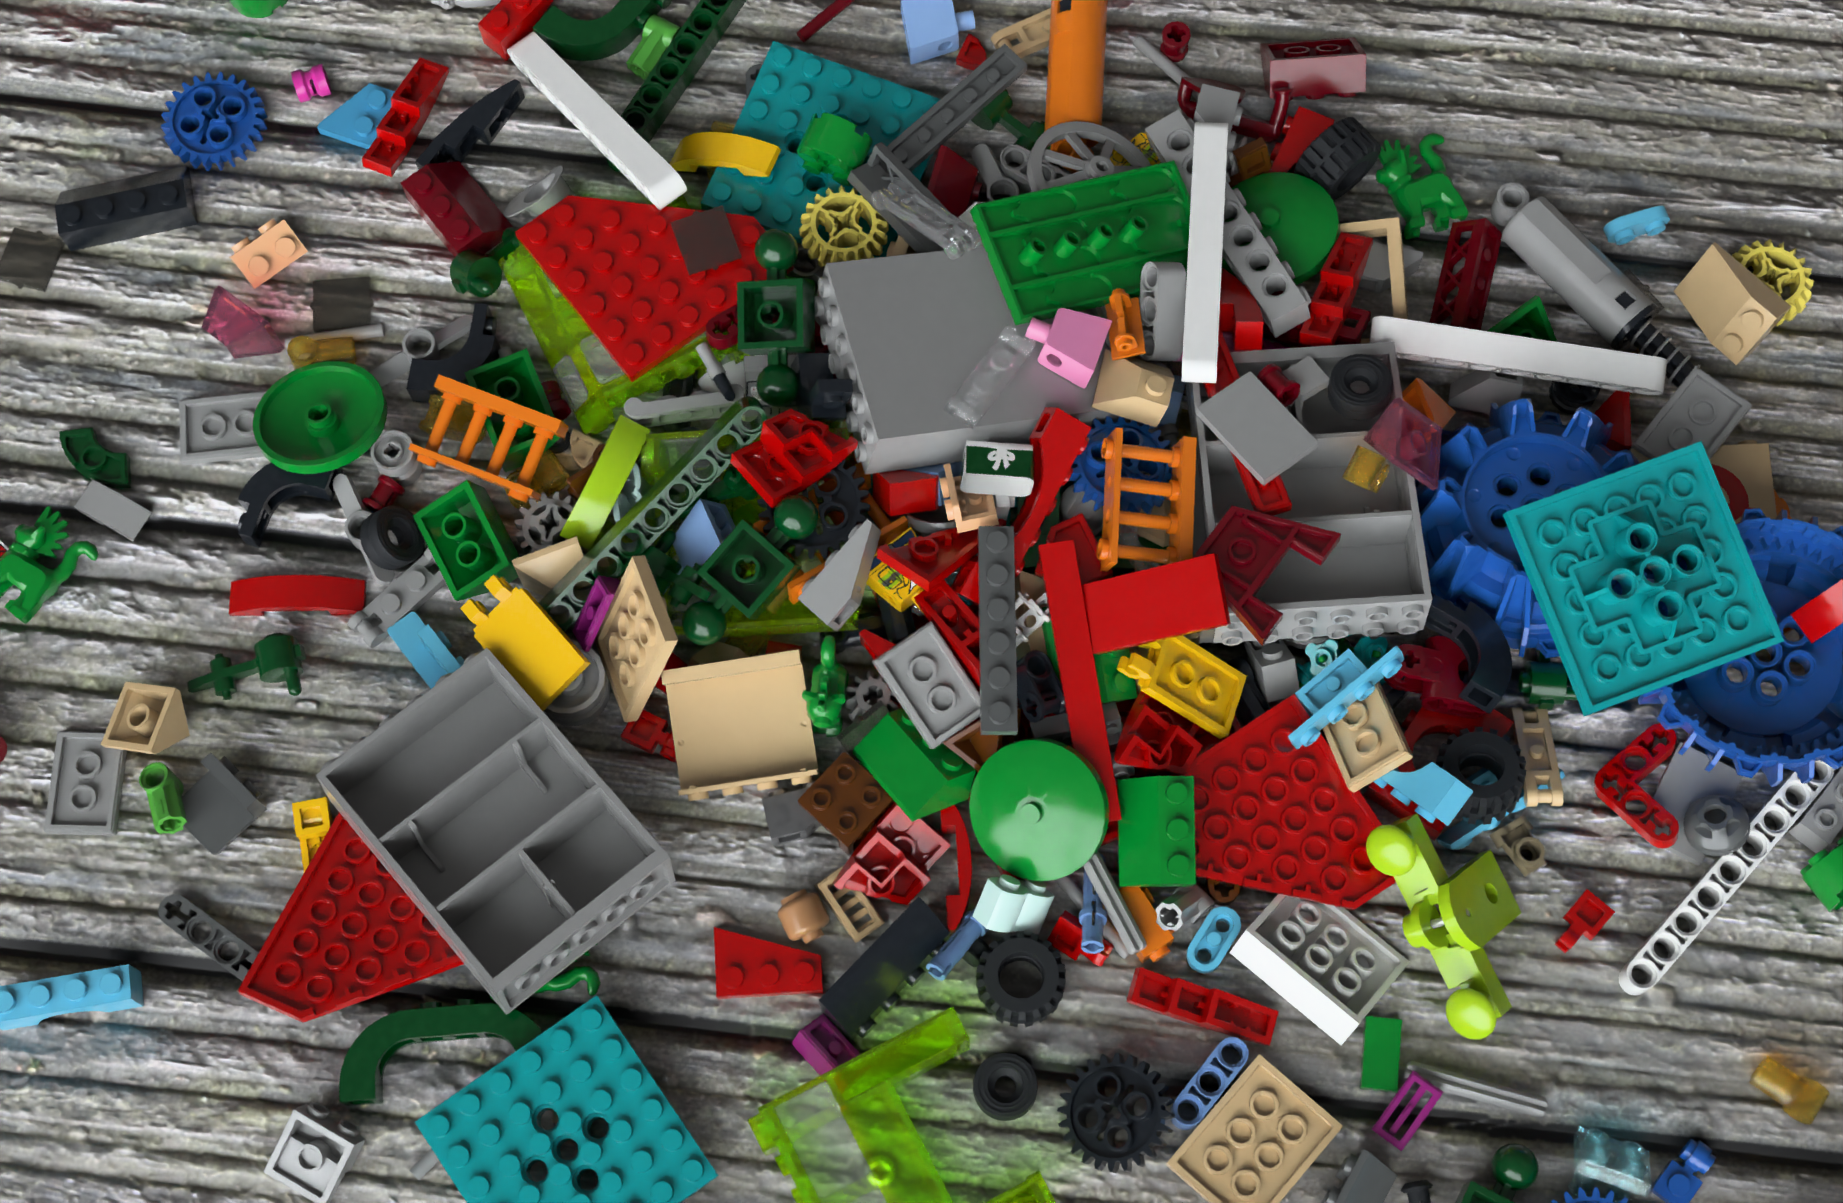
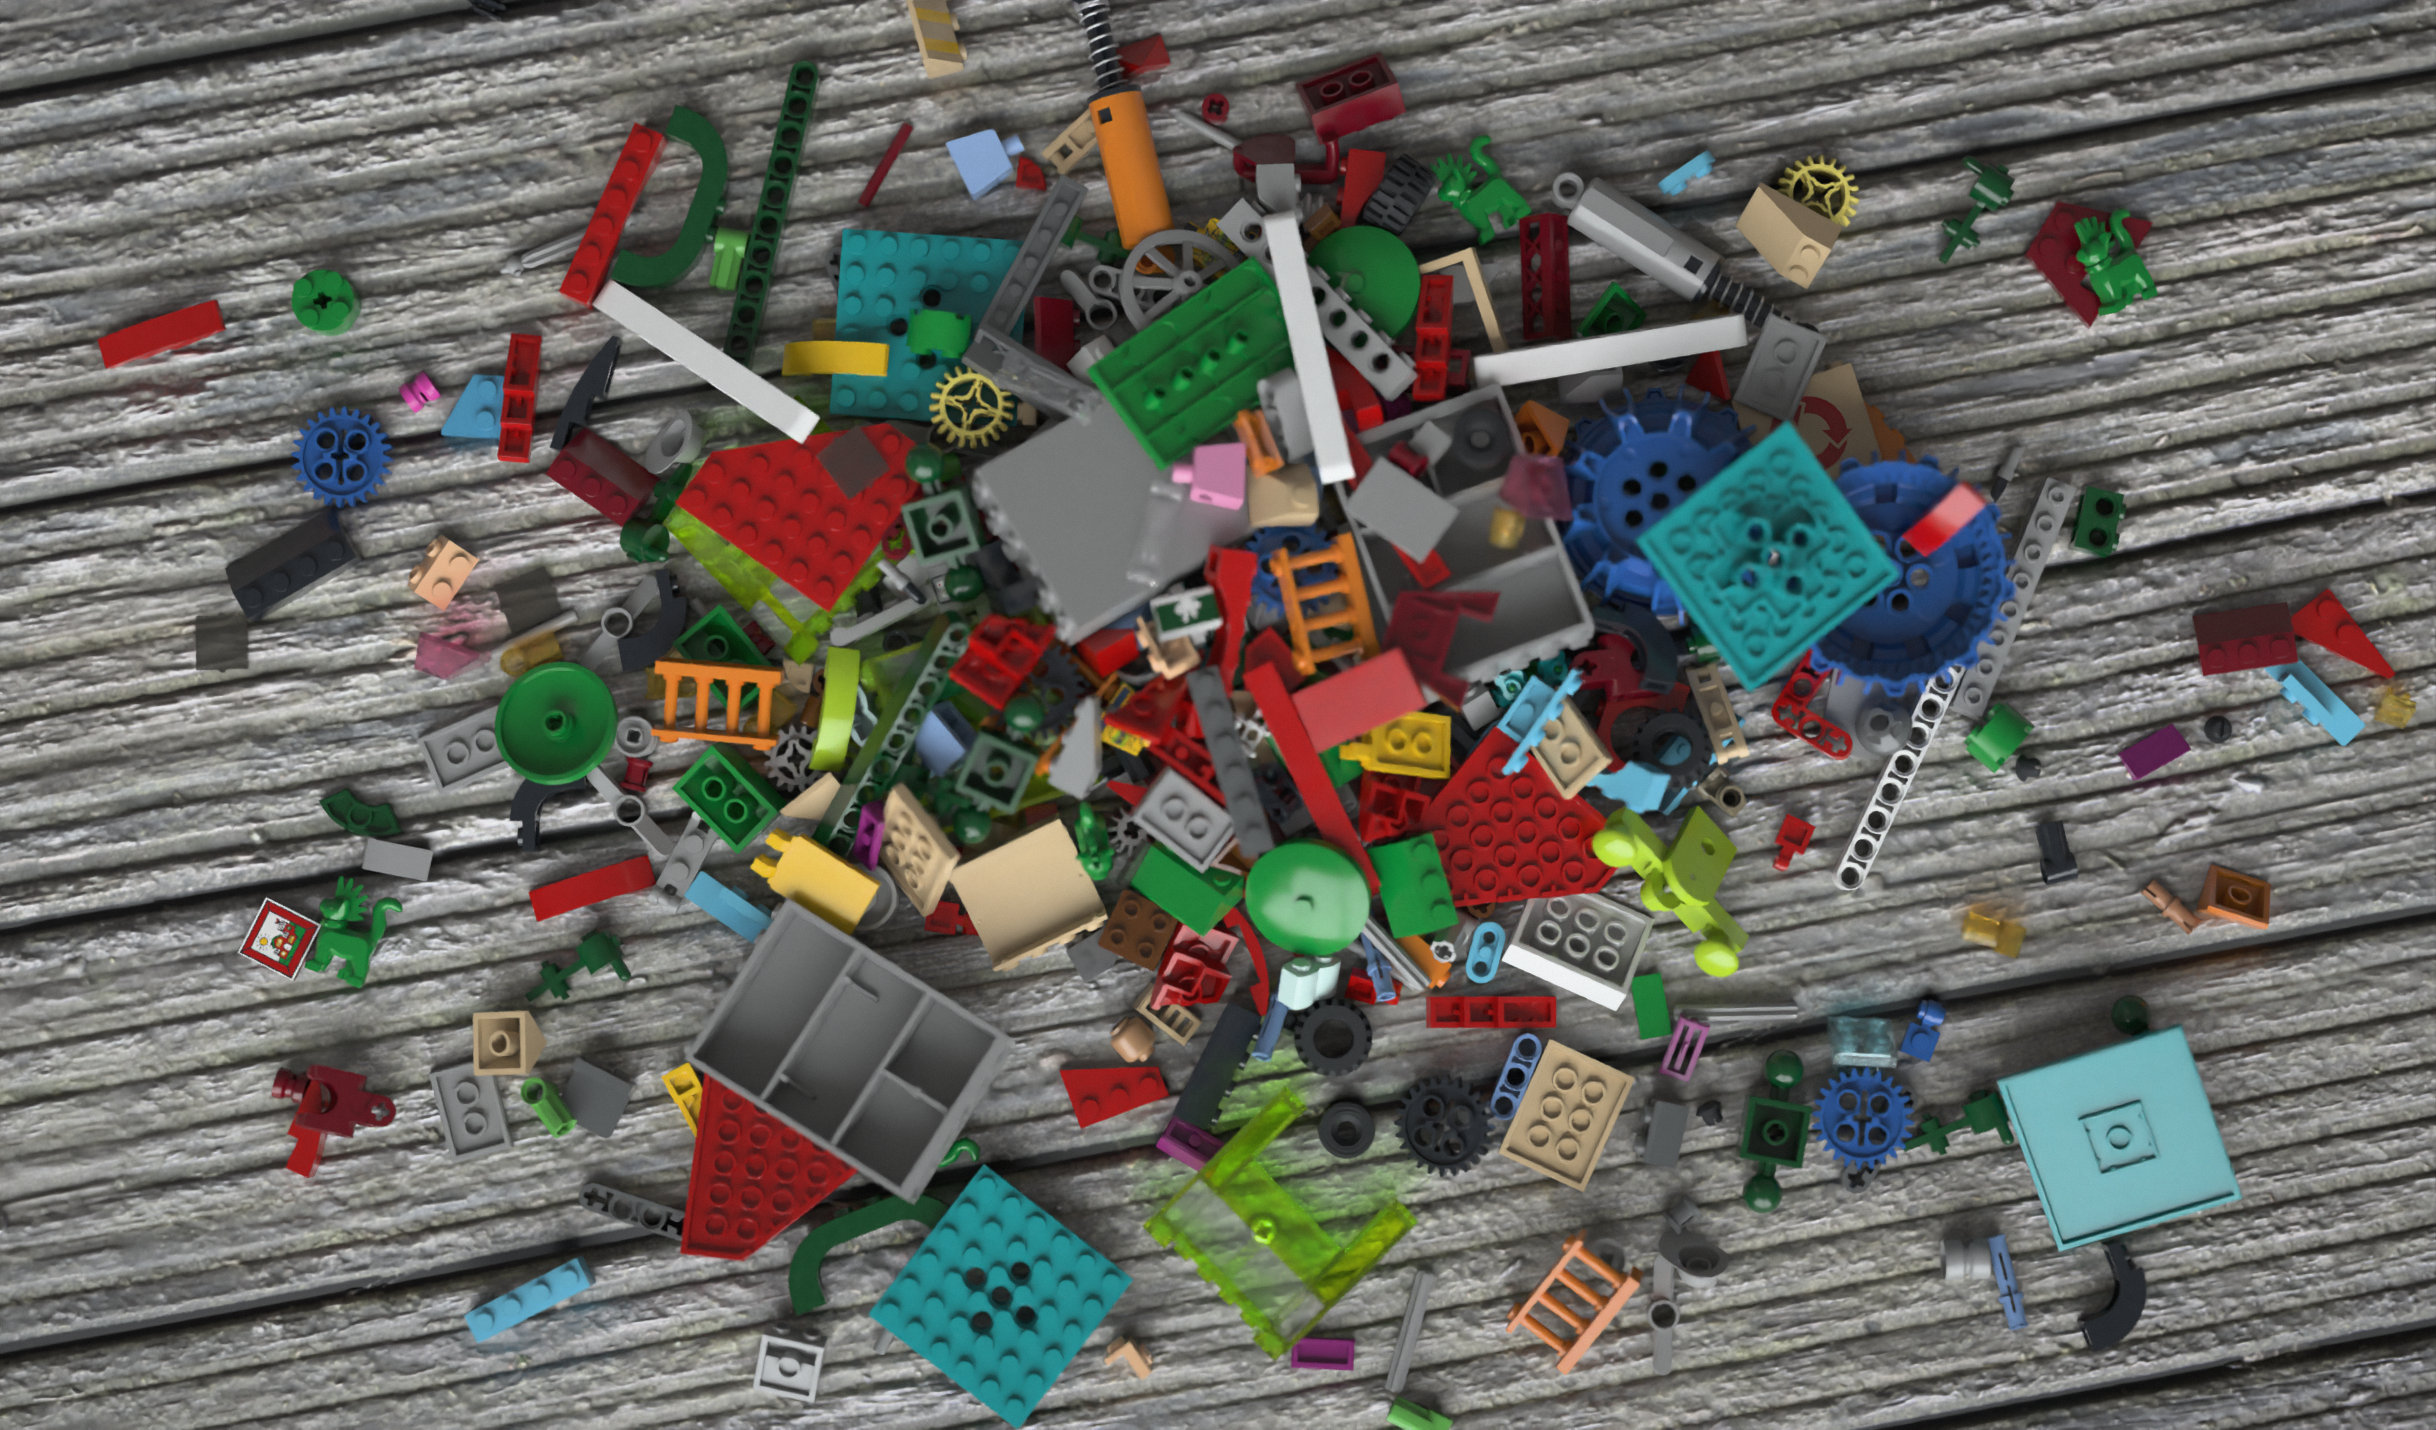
camera: 20 degrees left, 15 degrees up
black tyre [360,505,425,570] -> none

